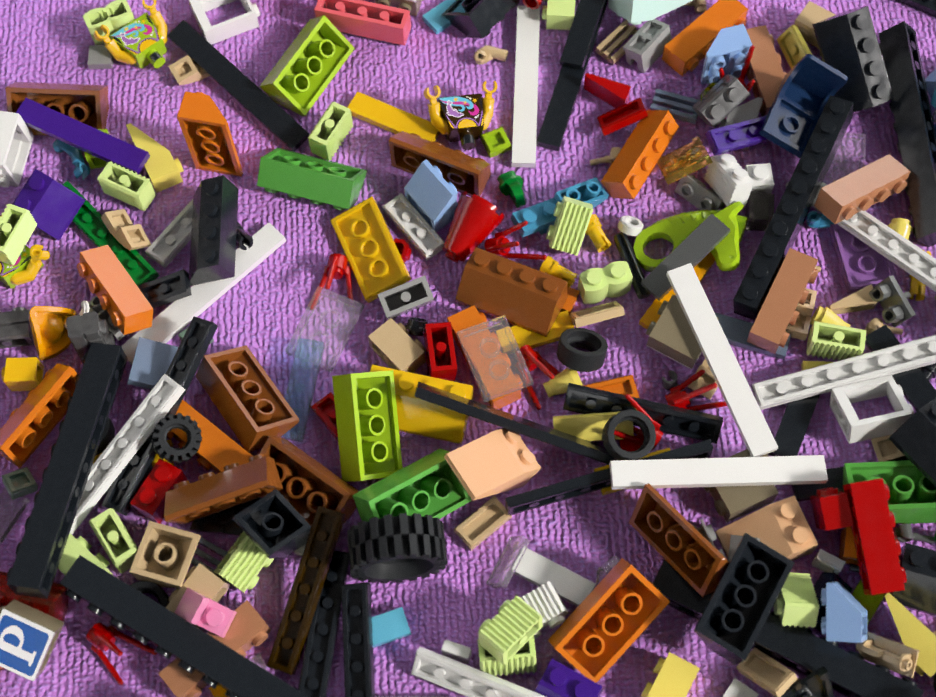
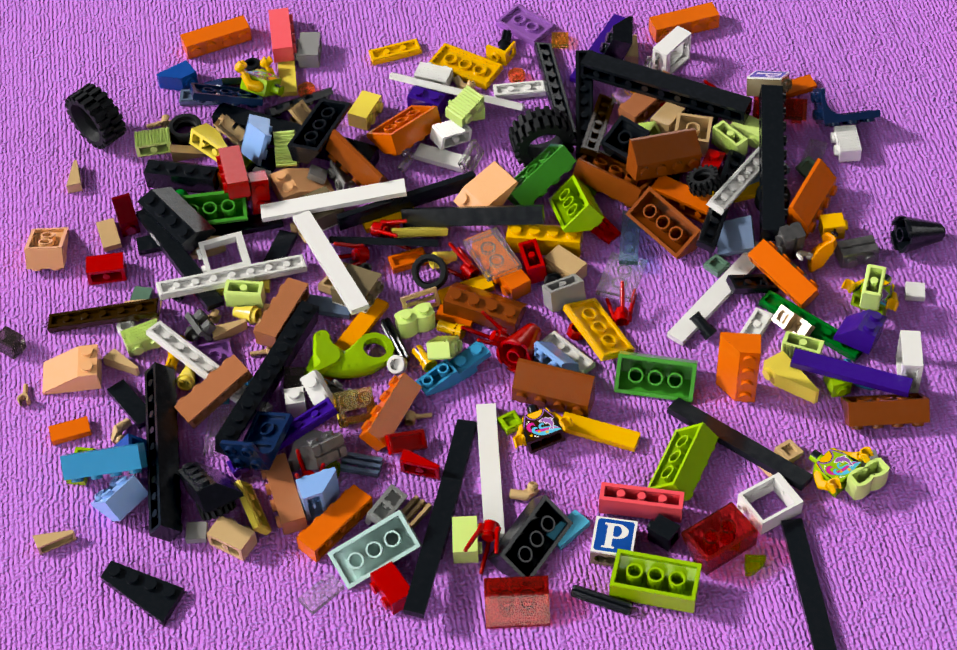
camera: 175 degrees right, 15 degrees down
bright pink slope [174,587,237,638] -> none
black slope [189,175,238,286] -> none
yellowish green brick [308,101,353,161] -> none
white tile [441,640,472,664] -> none
green piece [497,171,526,208] -> none
black tyre [602,409,656,461] -> none
dark grey tile [641,214,730,301] -> none

